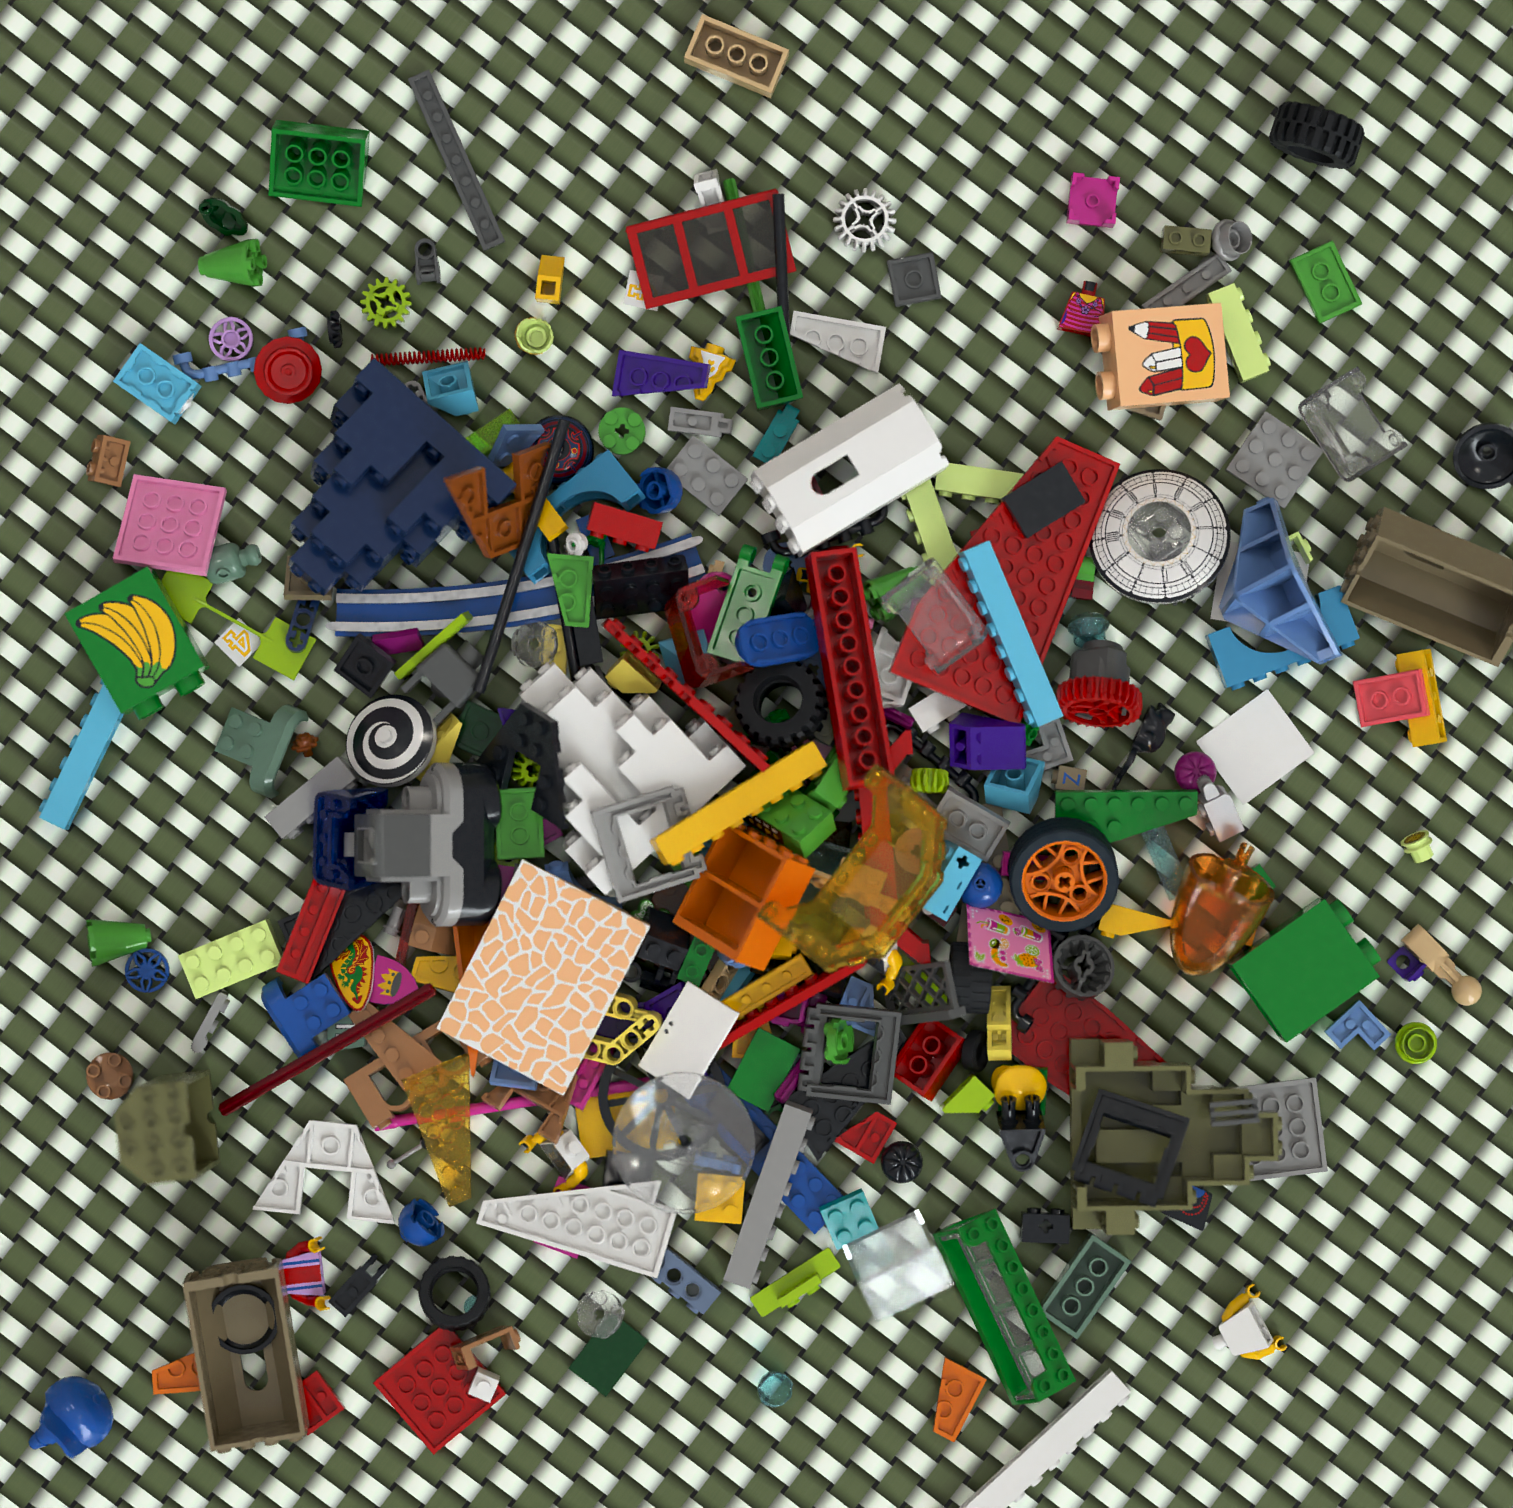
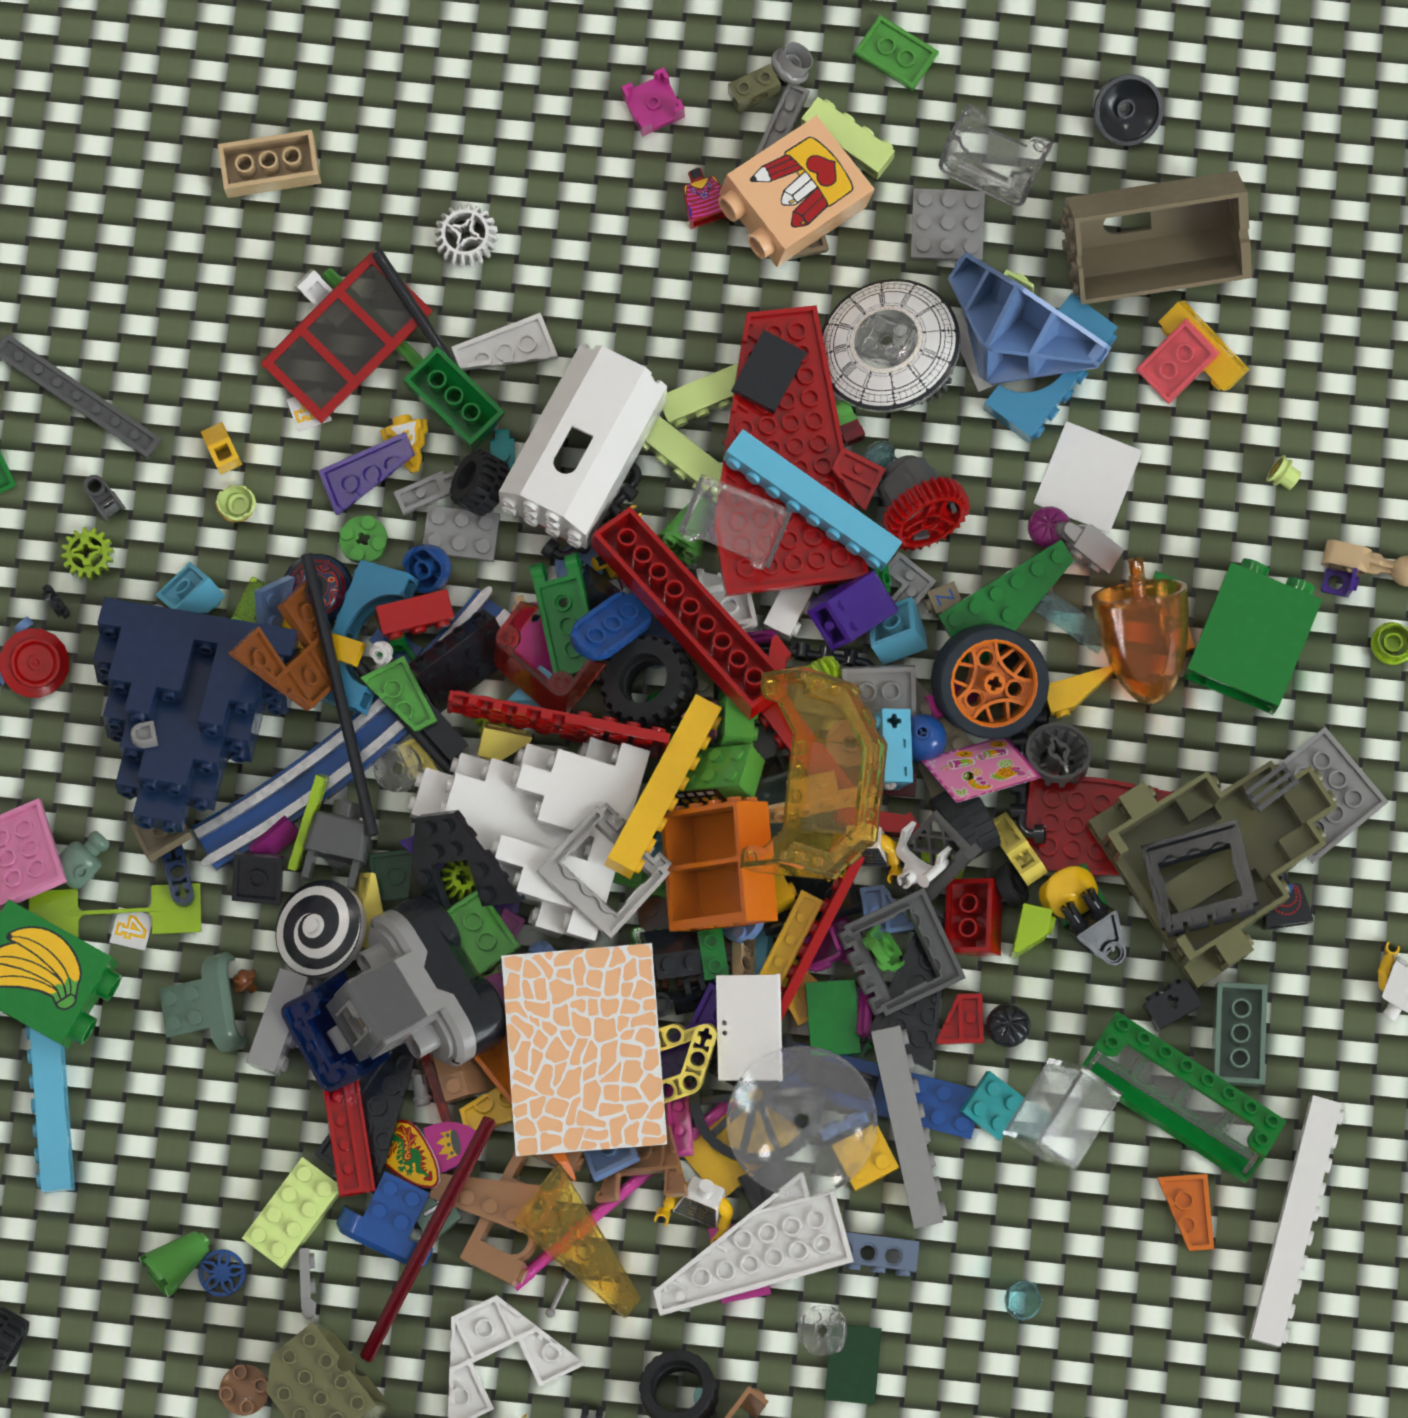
camera: 20 degrees left, 10 degrees down
red piece [371,347,486,367] -> none
blue cylinder [398,1198,445,1247] -> none
lime bracket [750,1247,841,1317] -> none
dark grey tile [887,252,942,308] -> none
black animal [1112,702,1175,790] -> none
medium blue plate [1324,1000,1392,1050] -> none
none -> light grey tile [131,720,158,748]
none -> black tyre [450,449,510,516]
none -> red wing [831,447,886,511]
none -> white piece [895,821,952,889]

